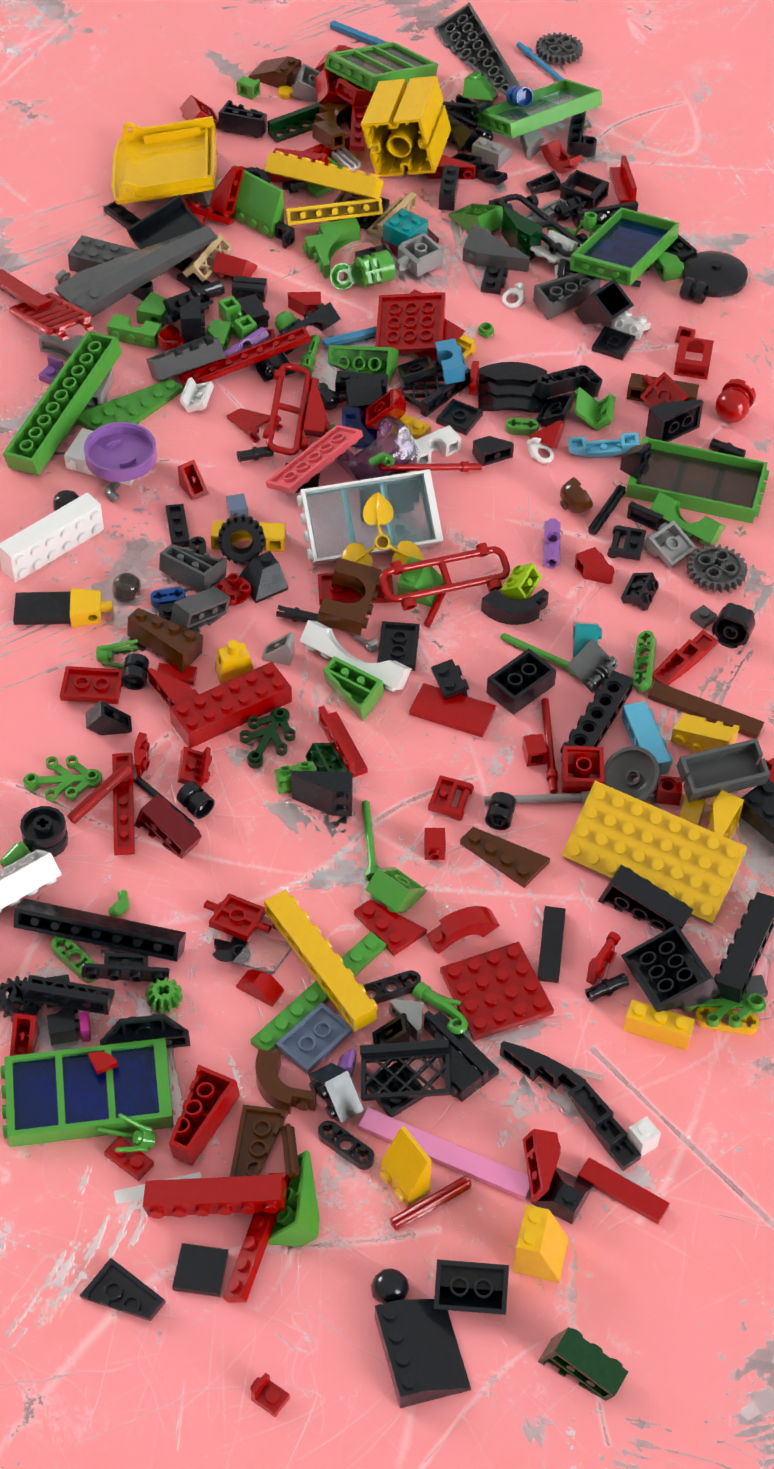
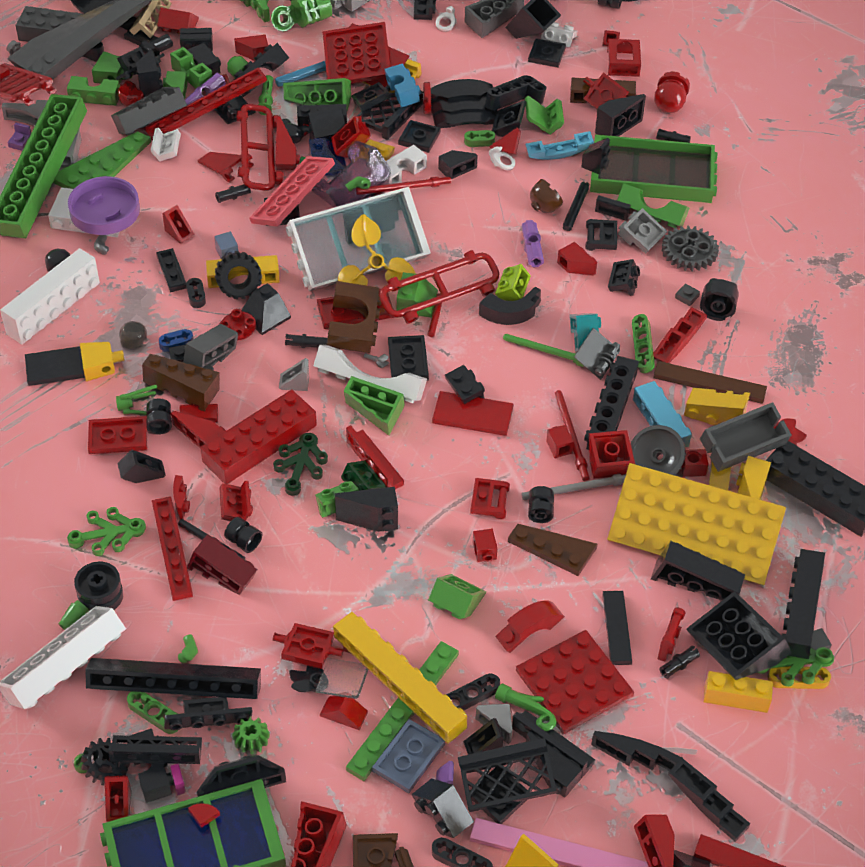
camera: 10 degrees left, 0 degrees up
red axle [67,763,132,824] -> none
dark grey wedge [159,544,227,592] -> none
yellow torso [215,640,254,683] -> none
reddish brown arch [255,1049,316,1115] -> none
red wing [354,899,427,956] -> none
bright green piece [362,800,379,882] -> none
bright green plate [478,322,494,338] -> none
black brick [486,649,556,715] -> none
white brick [627,1116,661,1157] -> none

